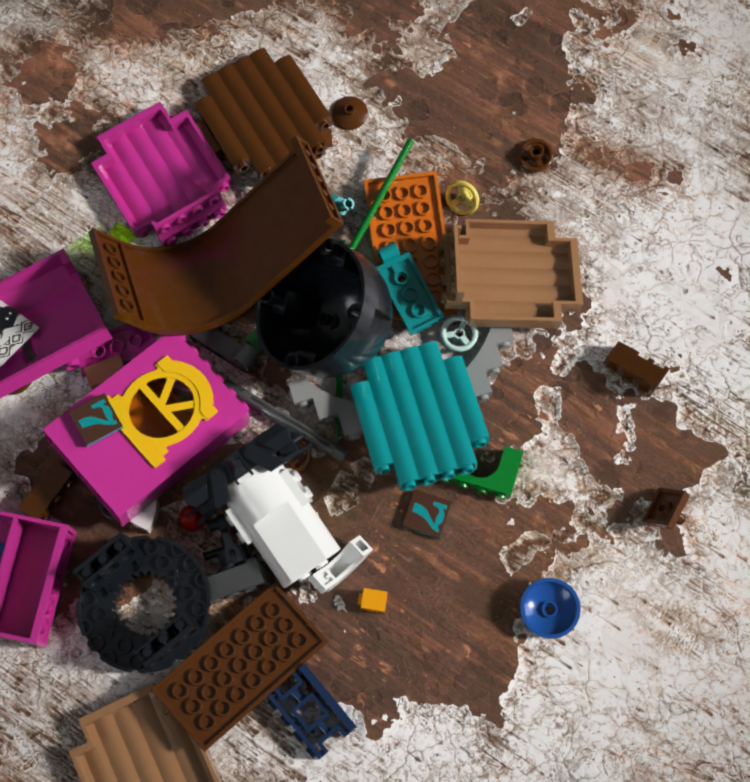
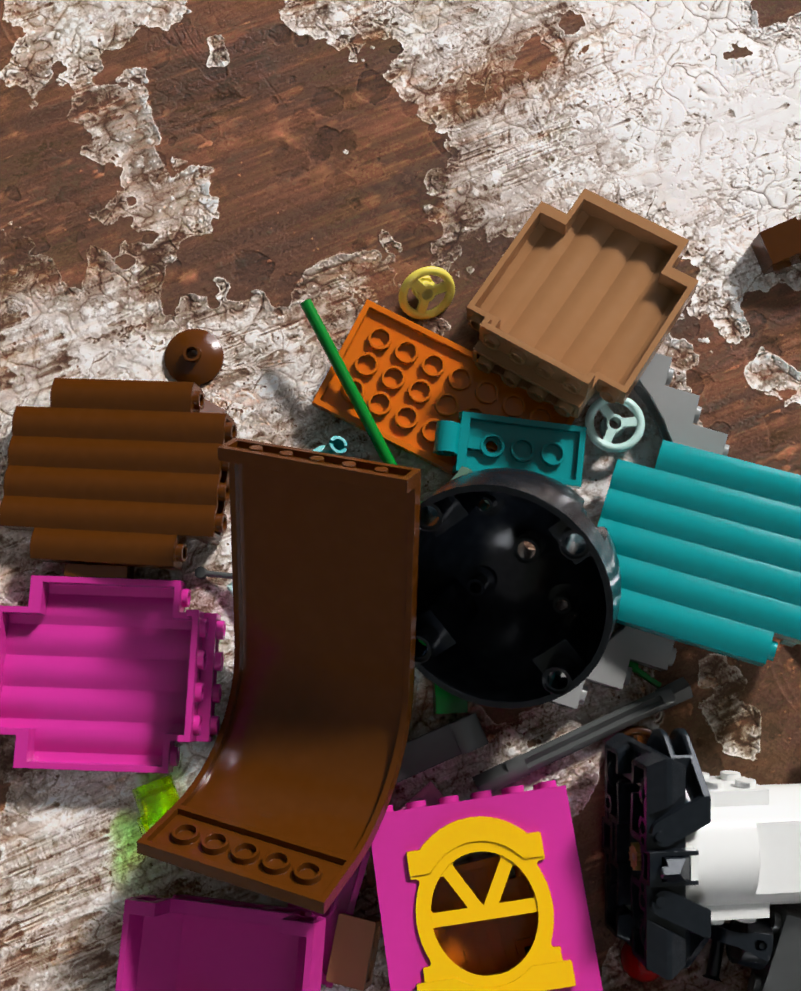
camera: 60 degrees left, 5 degrees up
reddish brown piece [517,139,554,172] -> none

